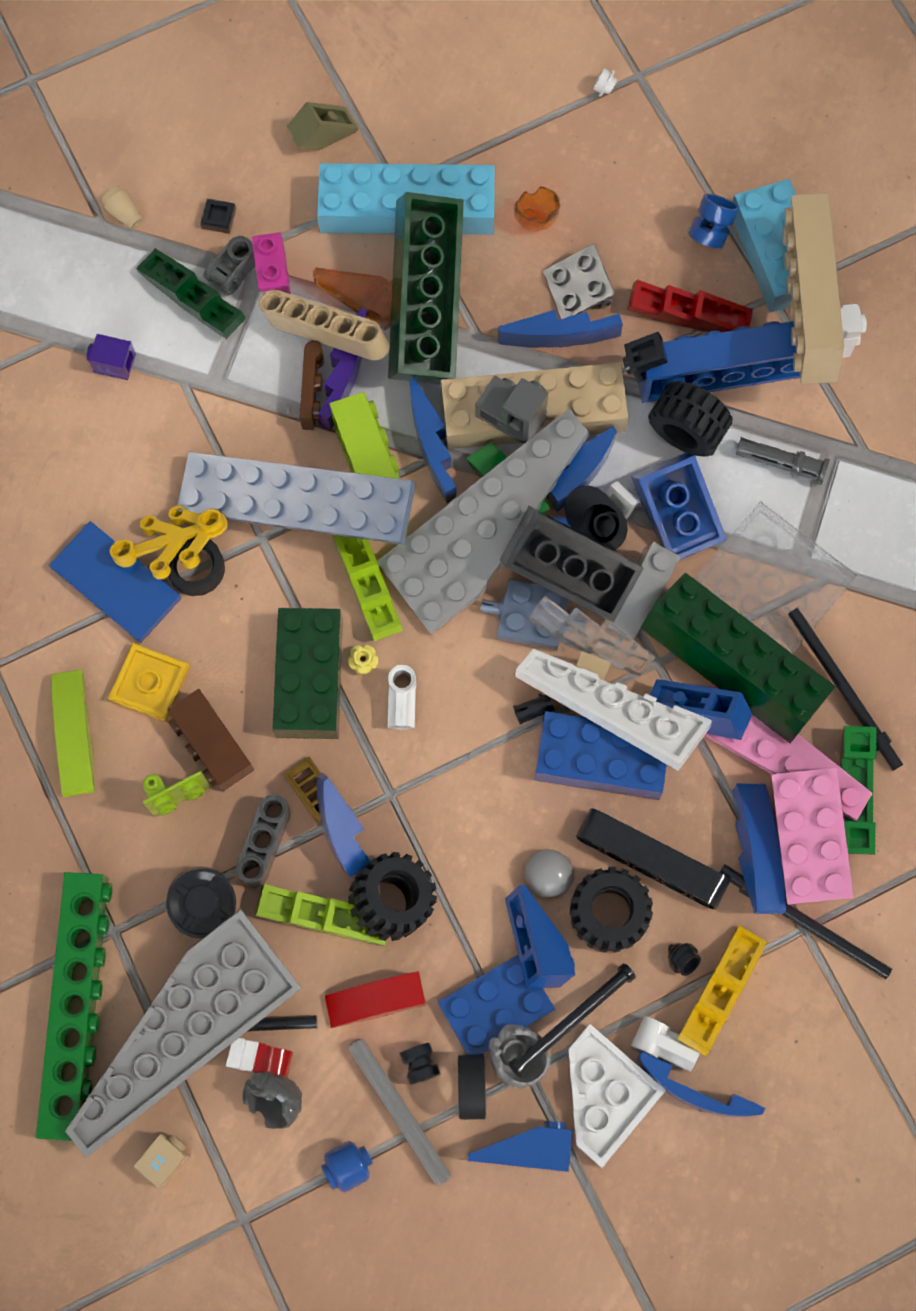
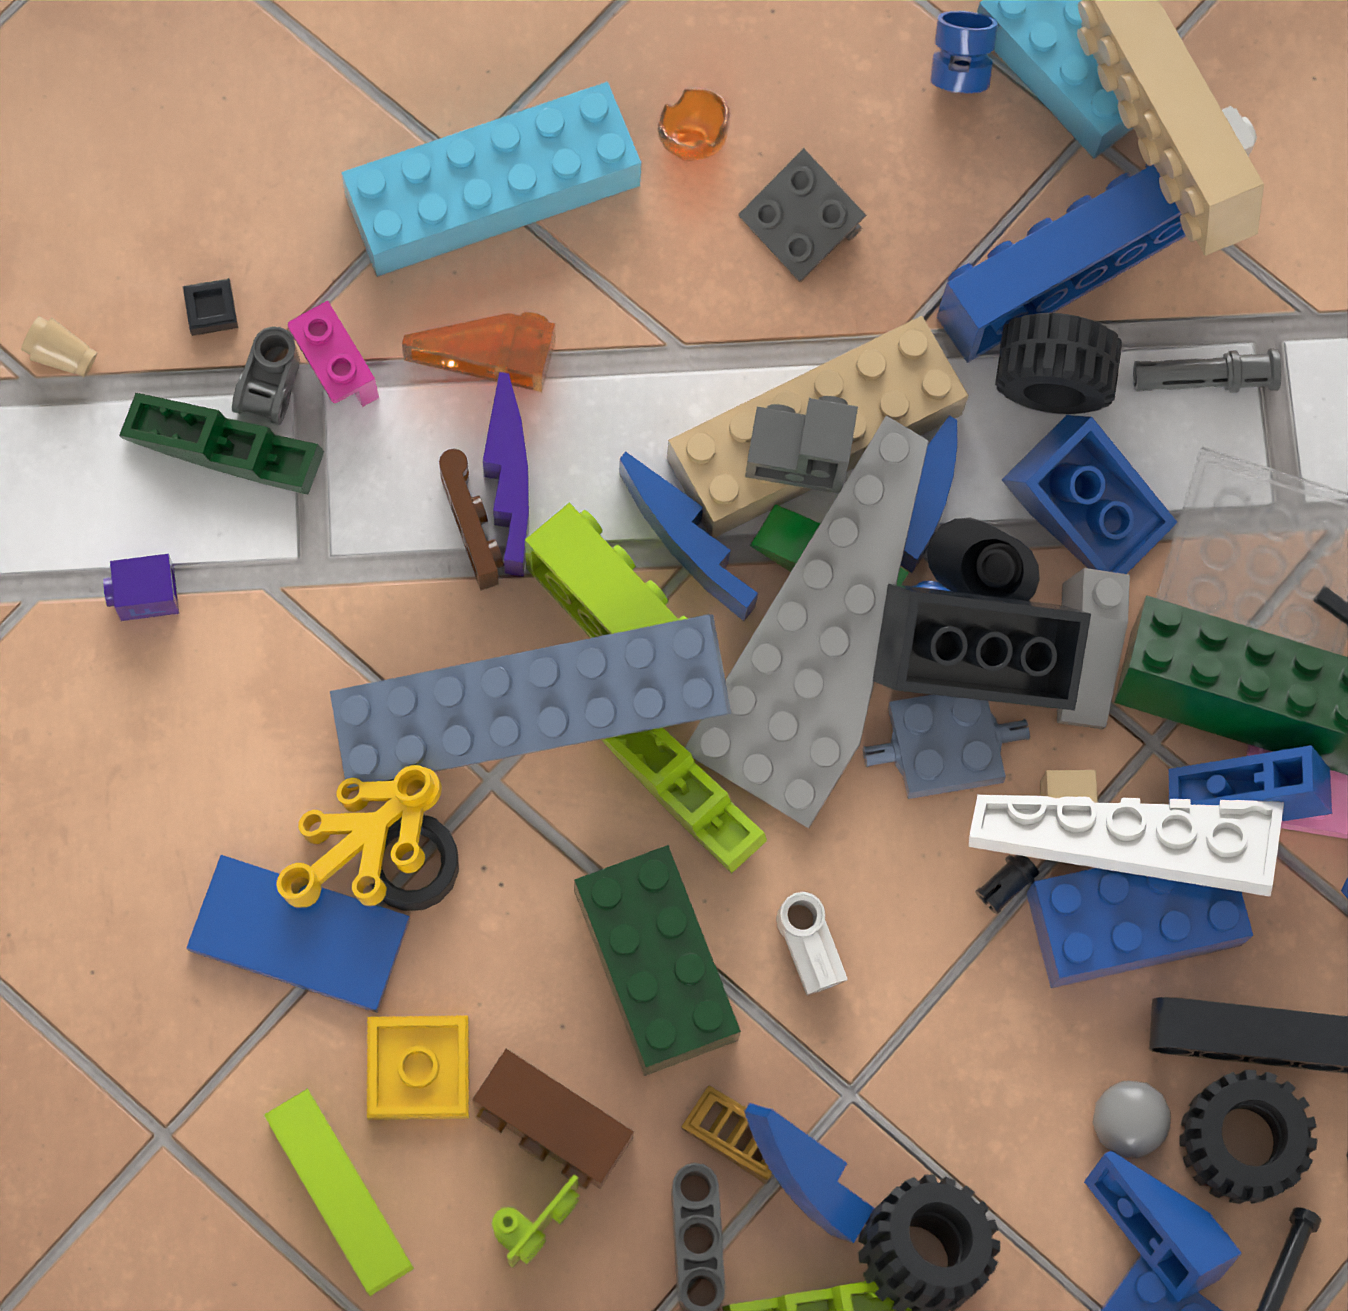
camera: 30 degrees left, 0 degrees up
tan beam [259,290,390,360] -> none
olive slope [287,102,359,150] -> none
light yellow plate [348,645,379,674] -> none
dark green brick [388,192,464,384] -> none
blue slope [498,310,623,348] -> none
clear slope [527,596,656,676] -> none
white tile [606,481,640,520] -> none
black bracket [623,332,668,383] -> none
red slope [627,279,753,333] -> none

